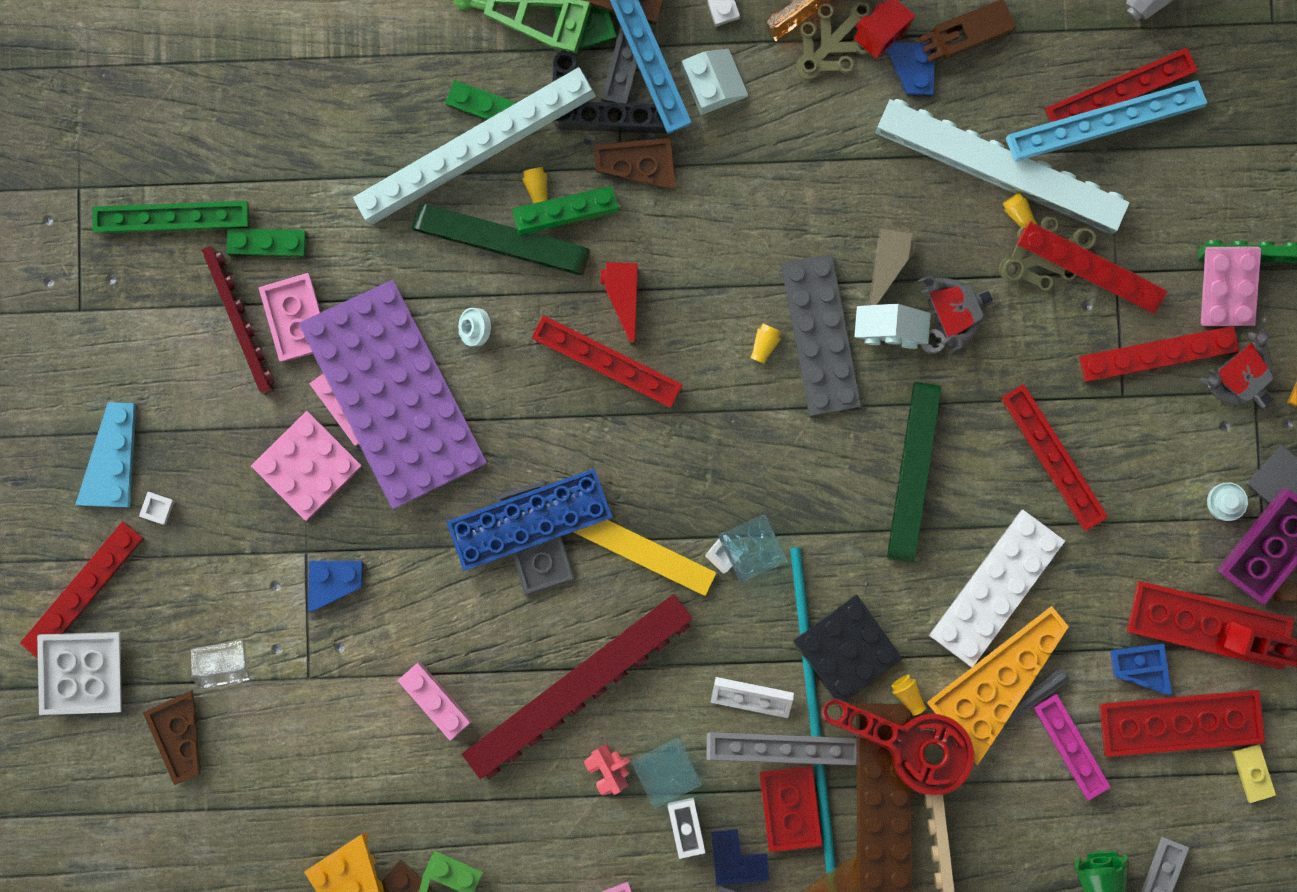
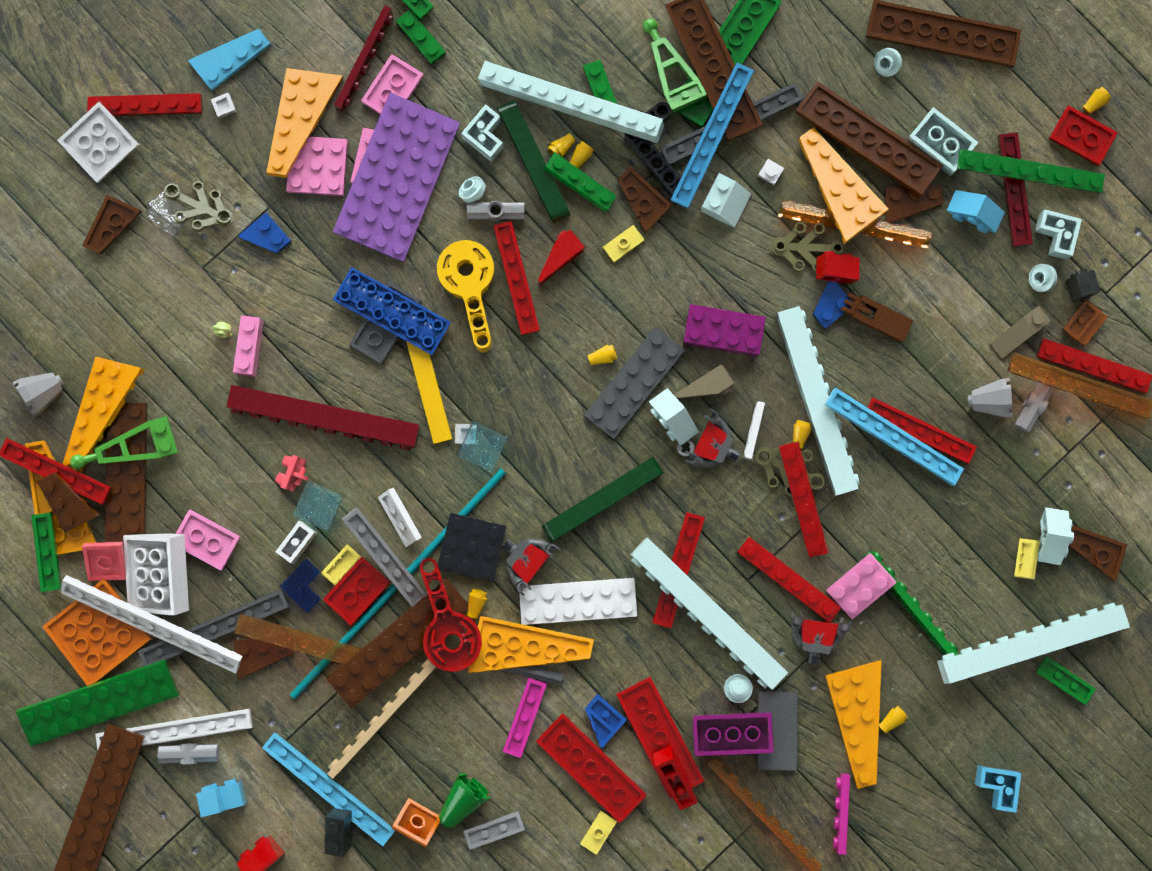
camera: 45 degrees right, 0 degrees up
none -> plant [164,181,233,233]
none -> yellowish green plate [212,322,233,338]
none -> light orange wing [266,68,343,178]
none -> light yellow plate [321,544,361,585]
none -> yellow beam [437,240,495,353]
none -> light aqua brick [461,104,504,162]
none -> light grey piece [467,201,525,222]
none -> torso [502,538,561,596]
none -> yellow cone [547,133,575,157]
none -> light yellow plate [603,225,644,263]
none -> light aqua brick [630,538,788,690]
none -> magenta brick [683,304,766,357]
none -> white tile [743,401,765,460]

